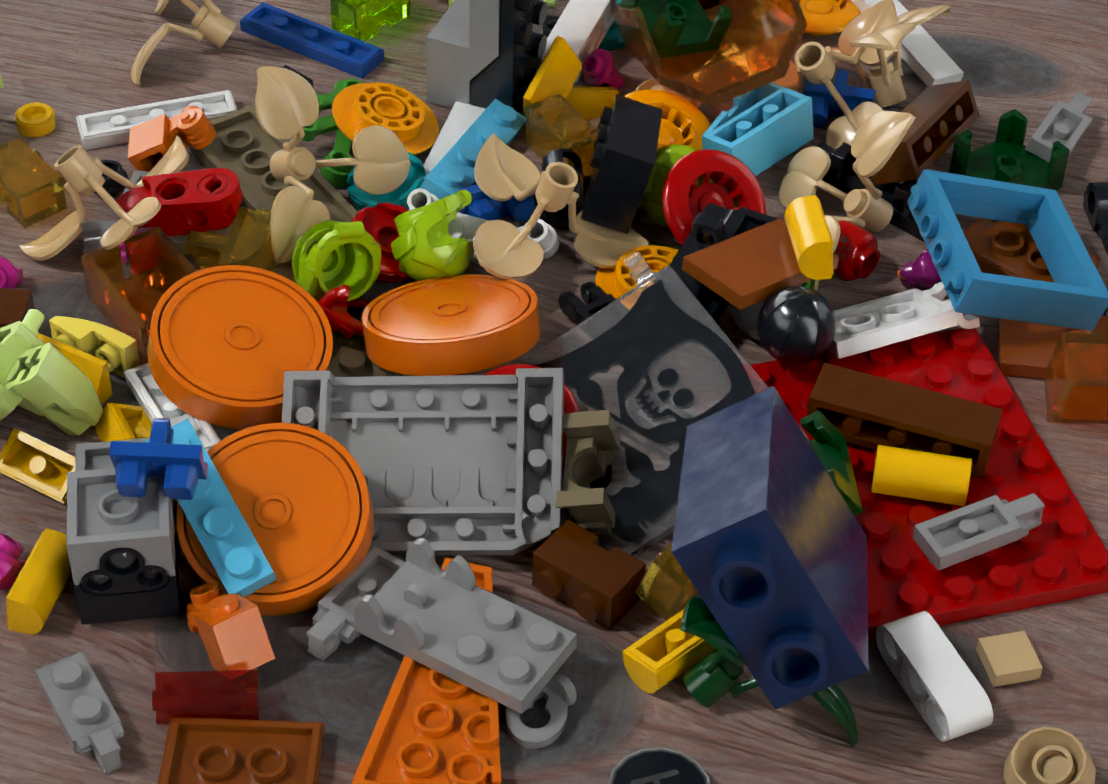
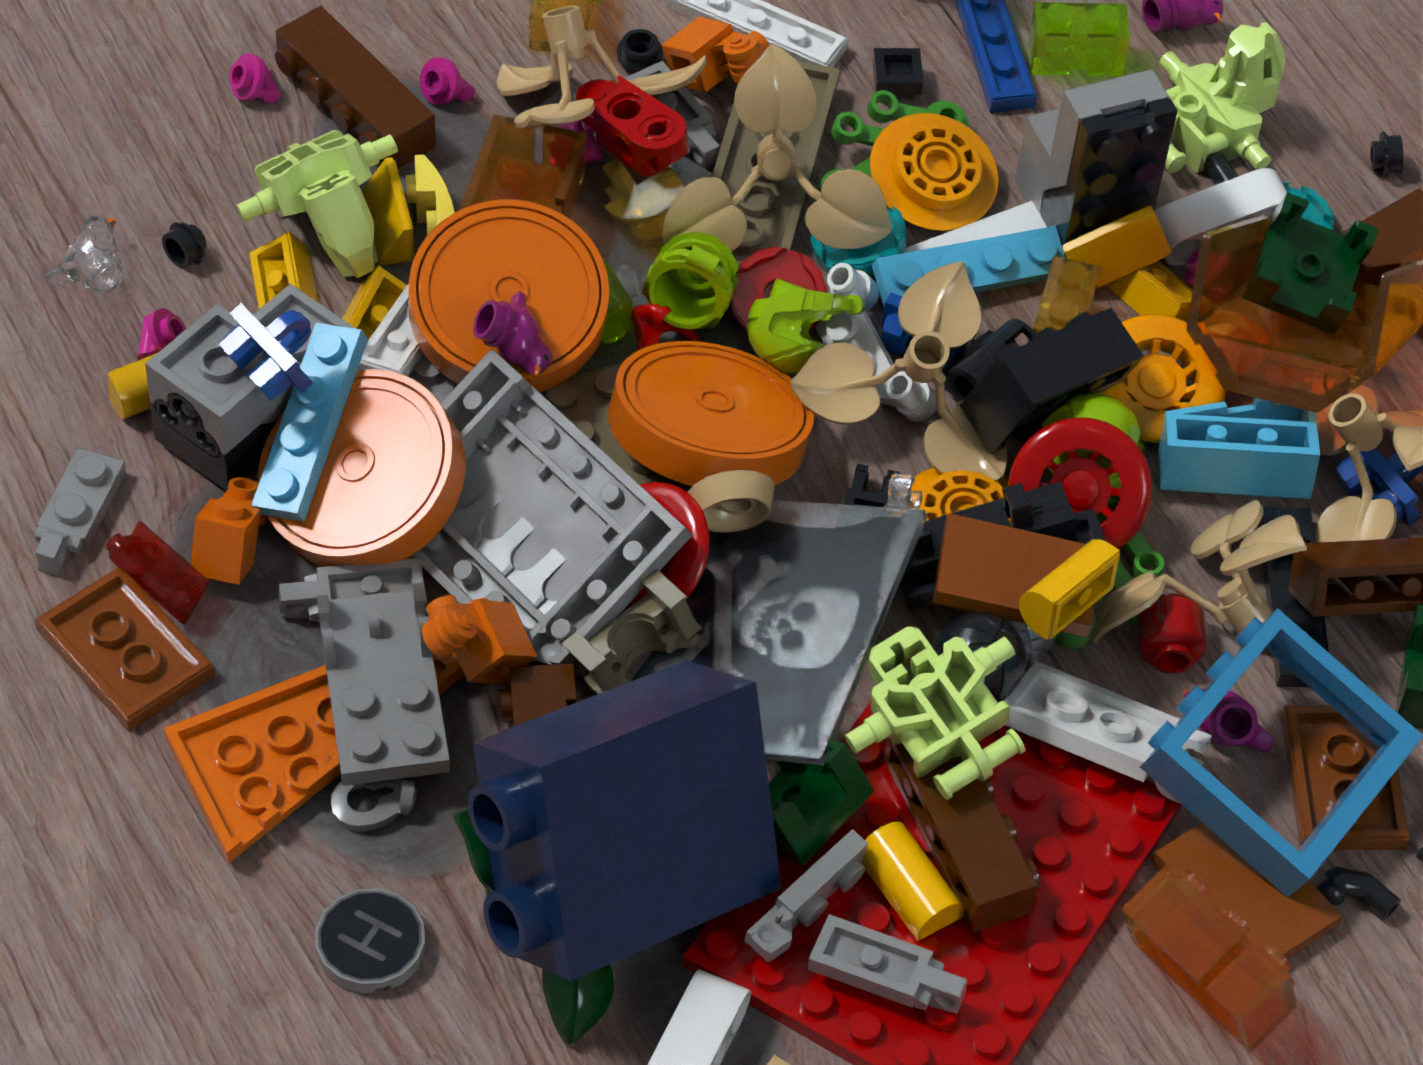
camera: 45 degrees right, 10 degrees up
none -> orange brick [422,595,537,684]
none -> magenta animal [473,291,552,377]
none -> tan hat [688,470,775,533]
none -> light grey hinge [744,829,868,963]
none -> yellowish green piece [844,626,1026,800]

